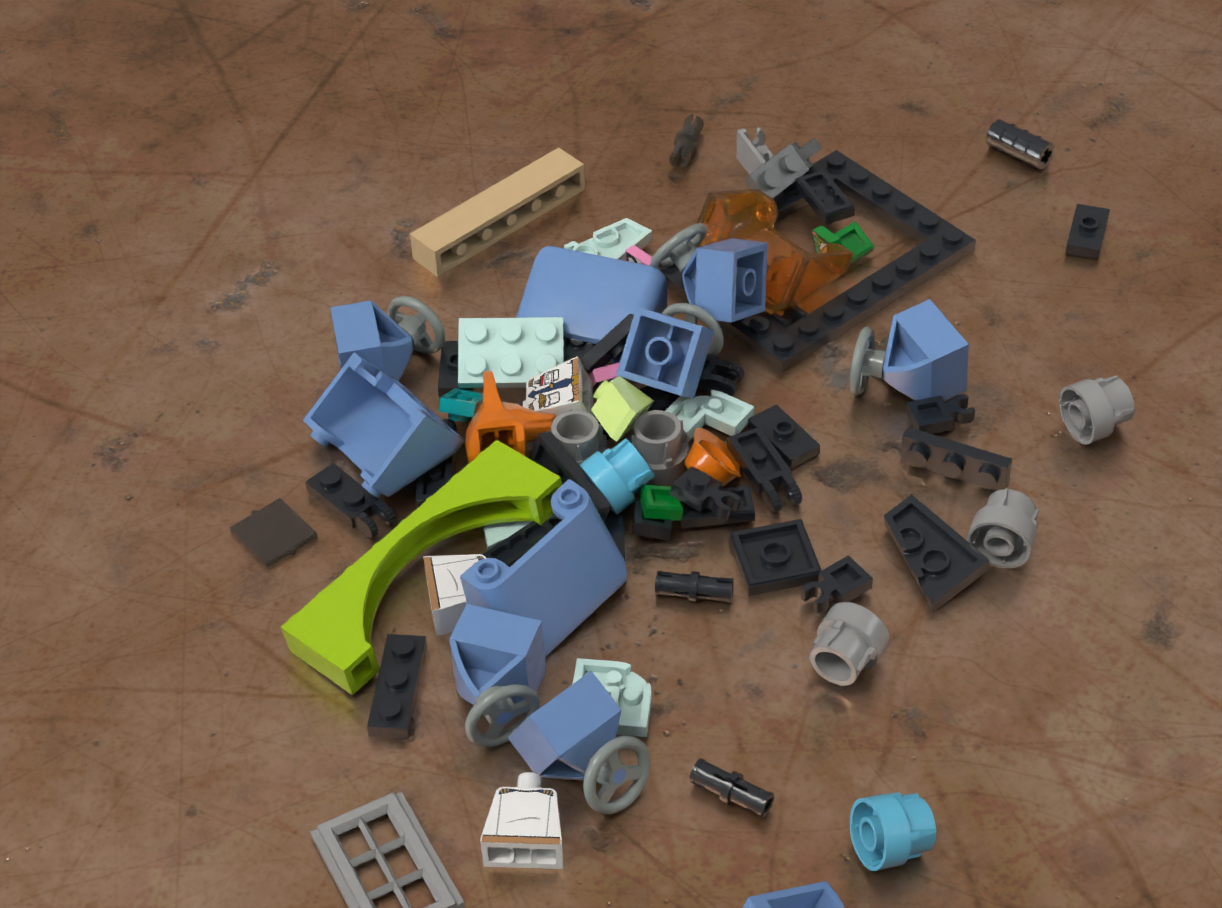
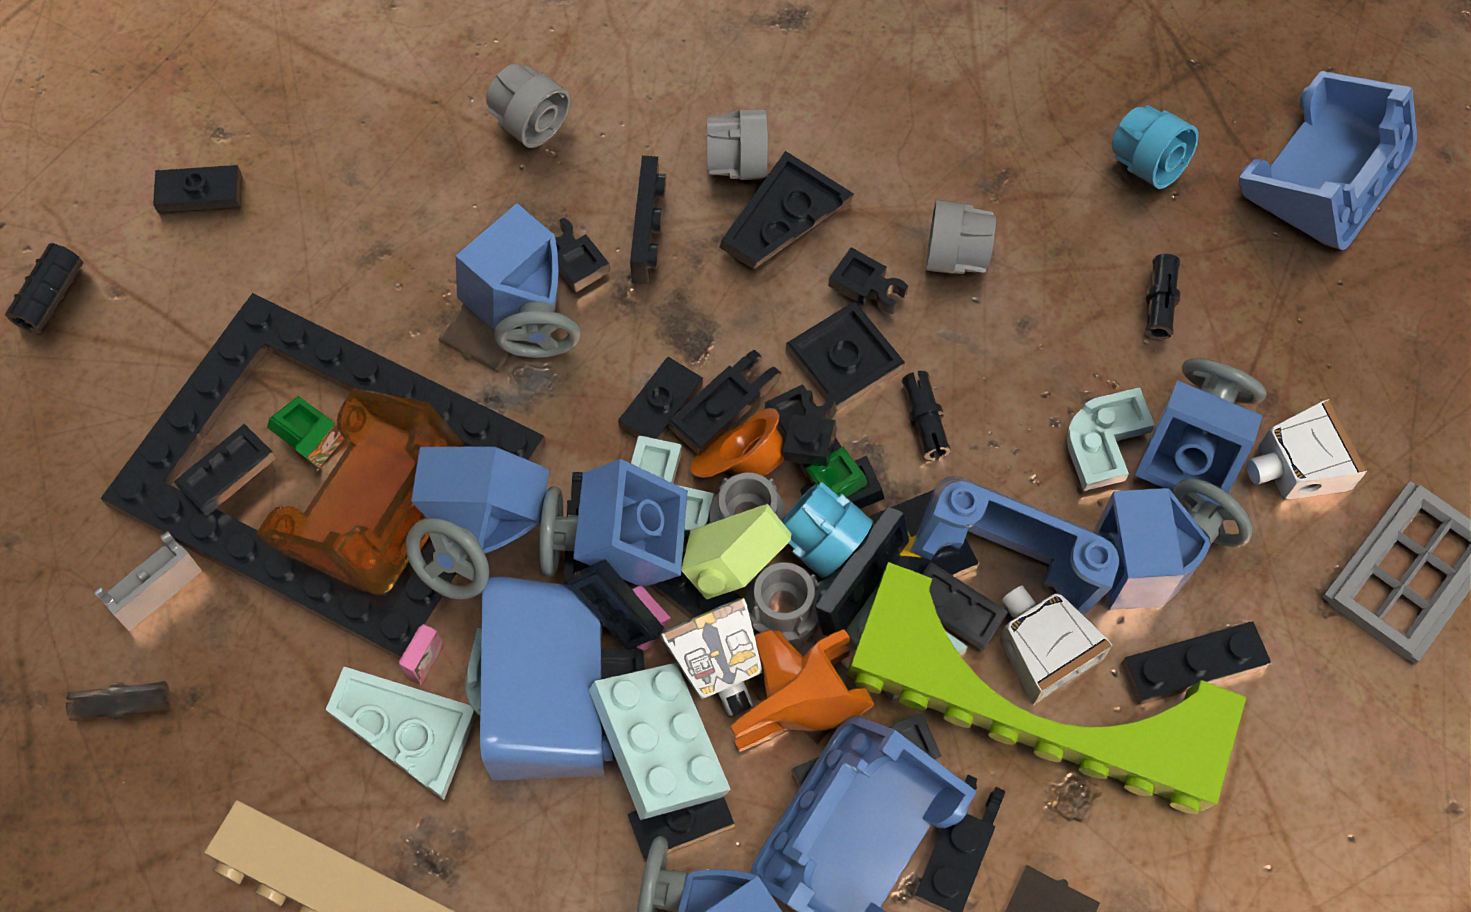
camera: 115 degrees left, 20 degrees up
teal plate [438,388,483,422] -> none
dark grey hinge [743,138,822,205] -> none

